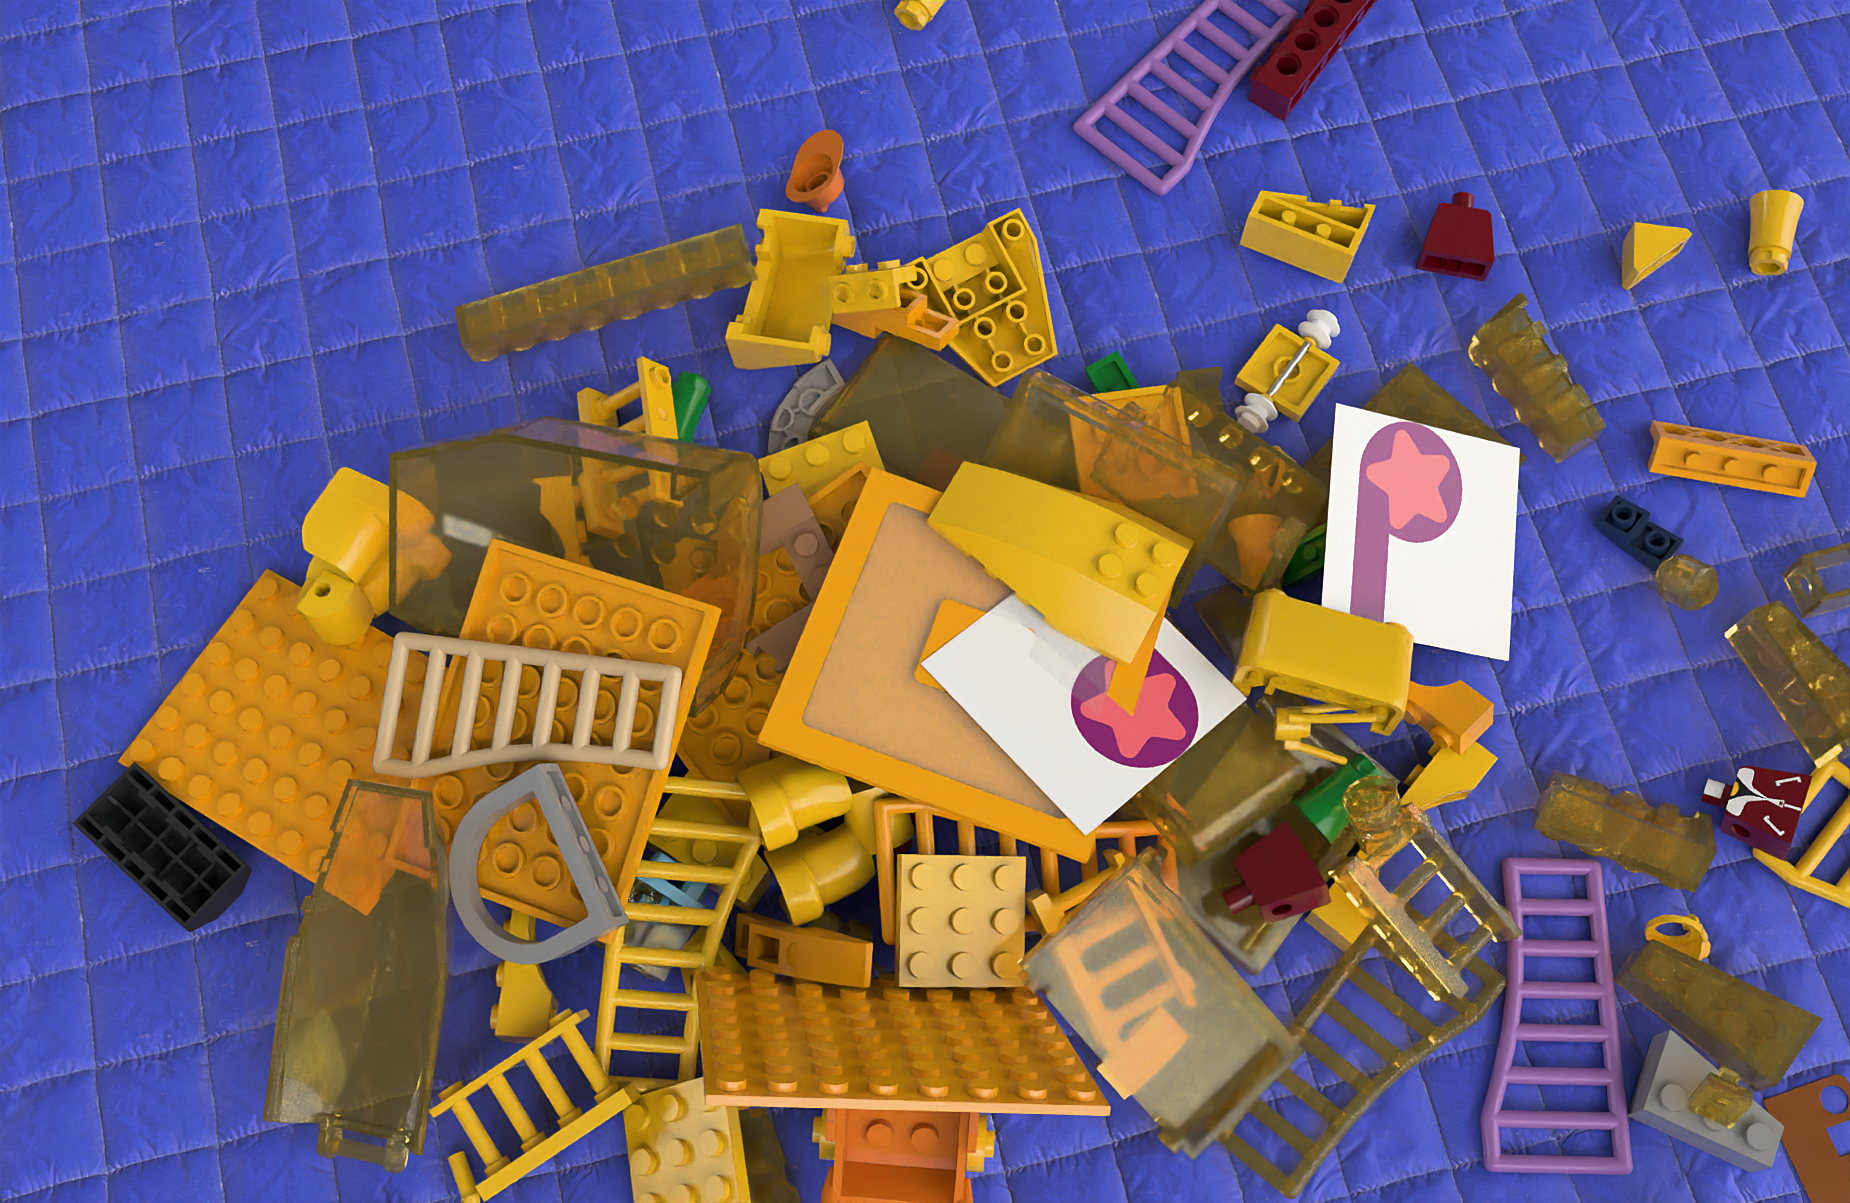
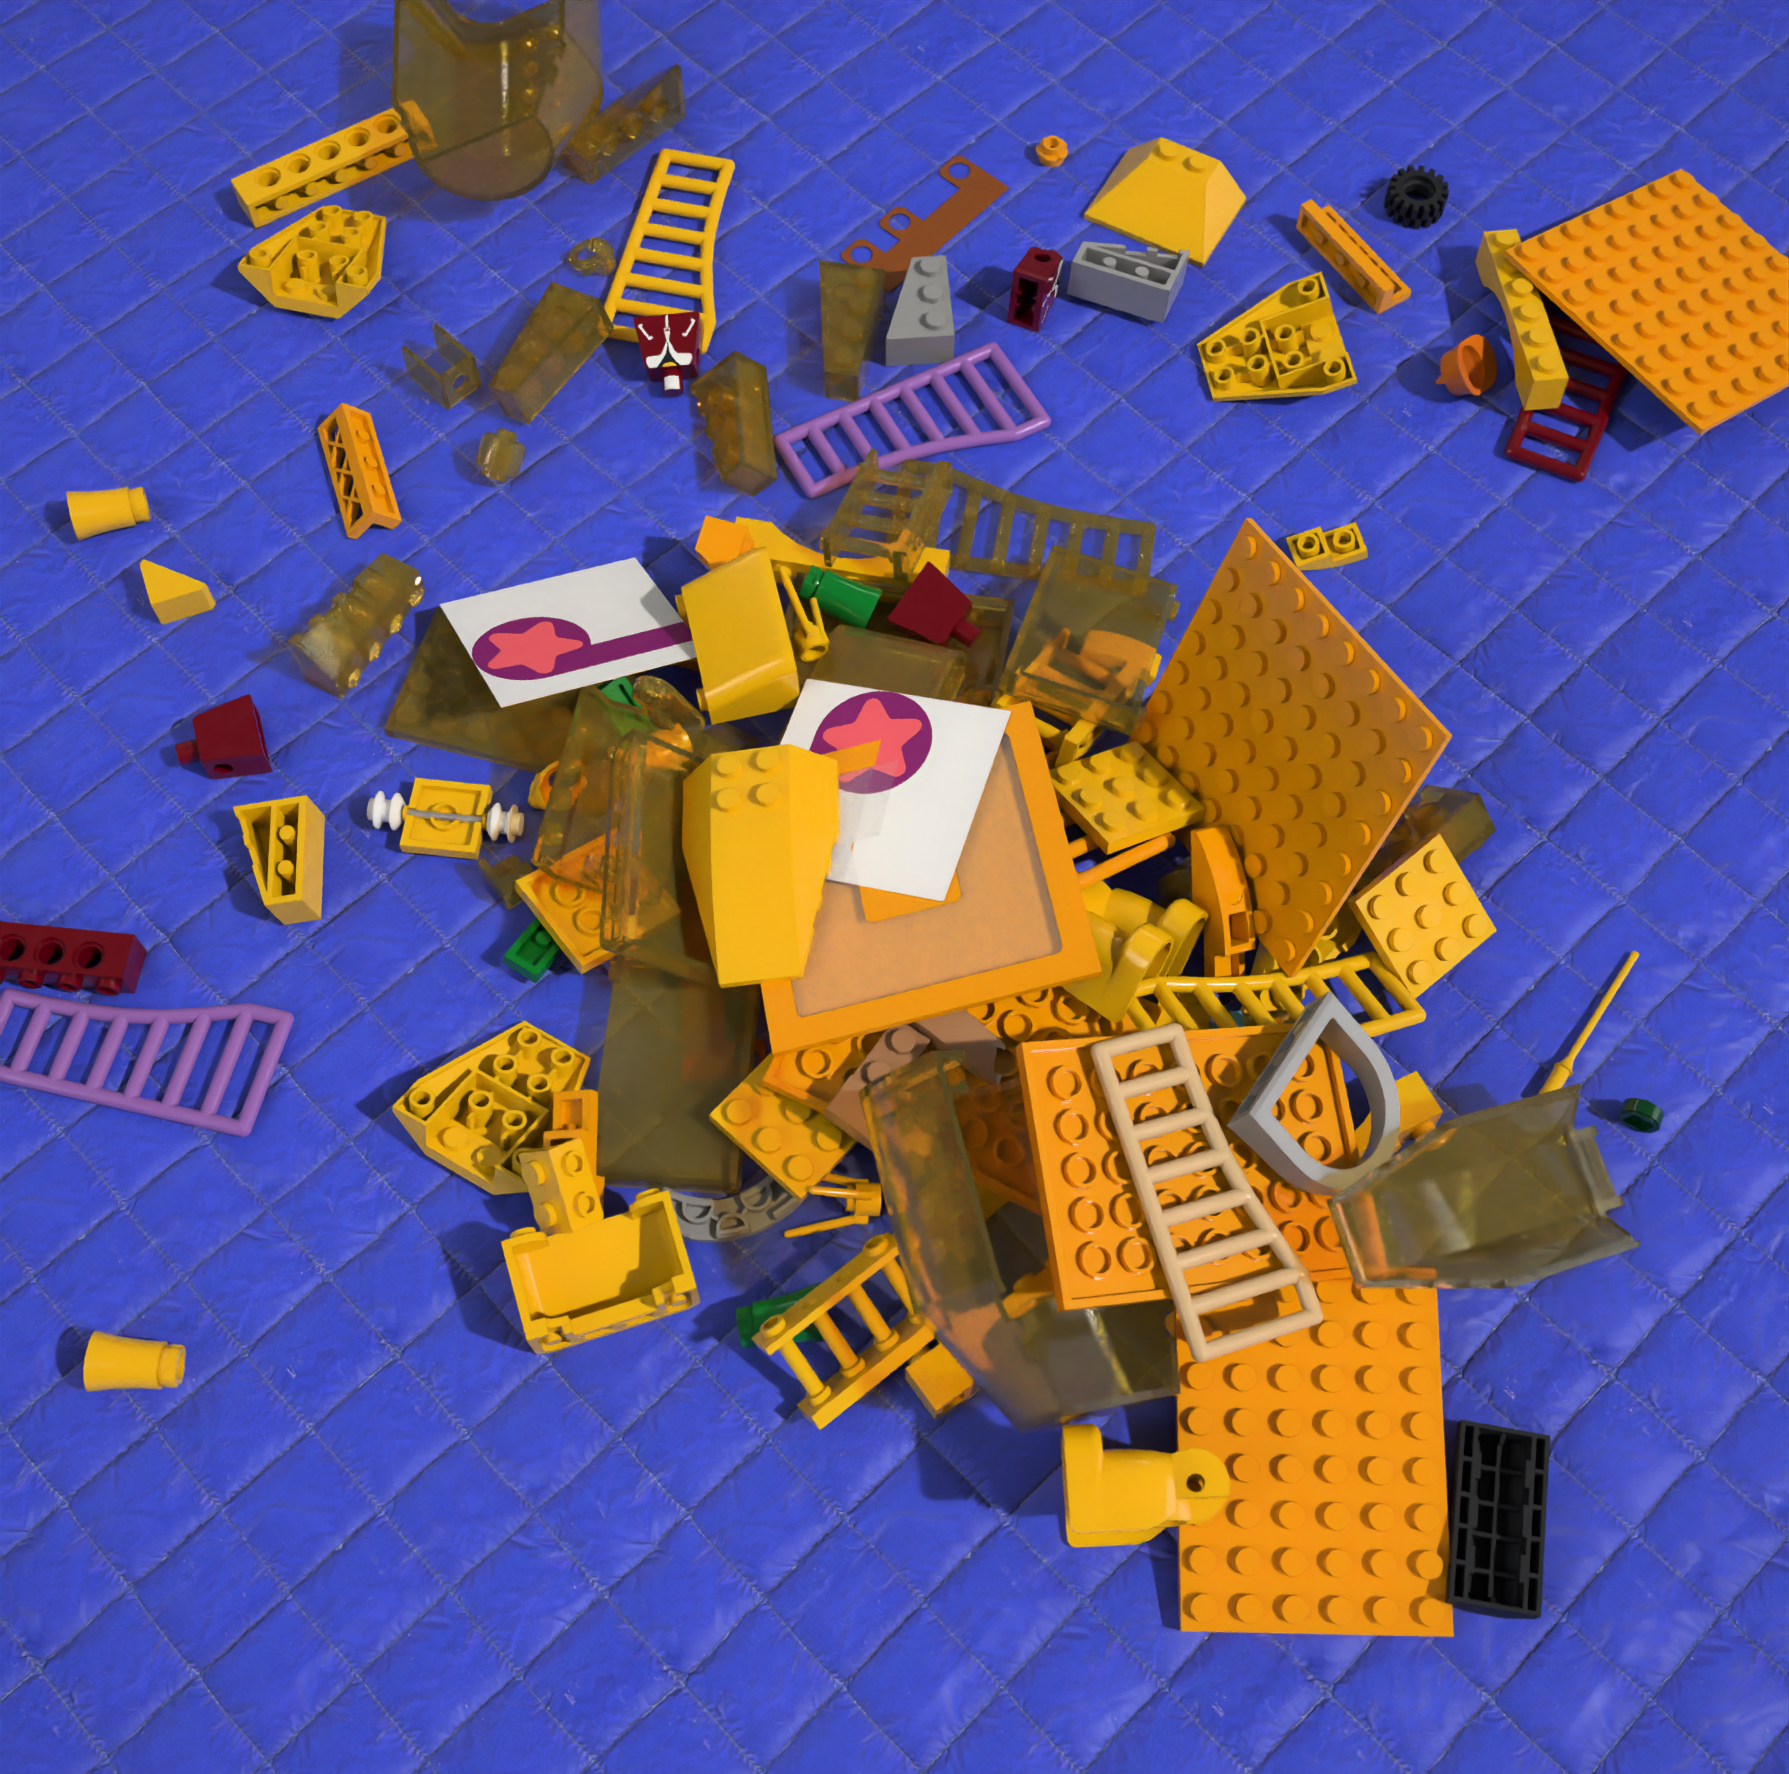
camera: 120 degrees left, 5 degrees down
yellow fence [429,1008,641,1202] -> none
clear yellow brick [454,223,758,362] -> none
orange piece [785,129,844,213] -> none
clear yellow wheel [1342,775,1413,857] -> none
dark blue slope [1594,495,1684,575] -> none
yellow piece [1644,914,1711,963] -> none
clear yellow tile [1688,1065,1753,1129] -> none

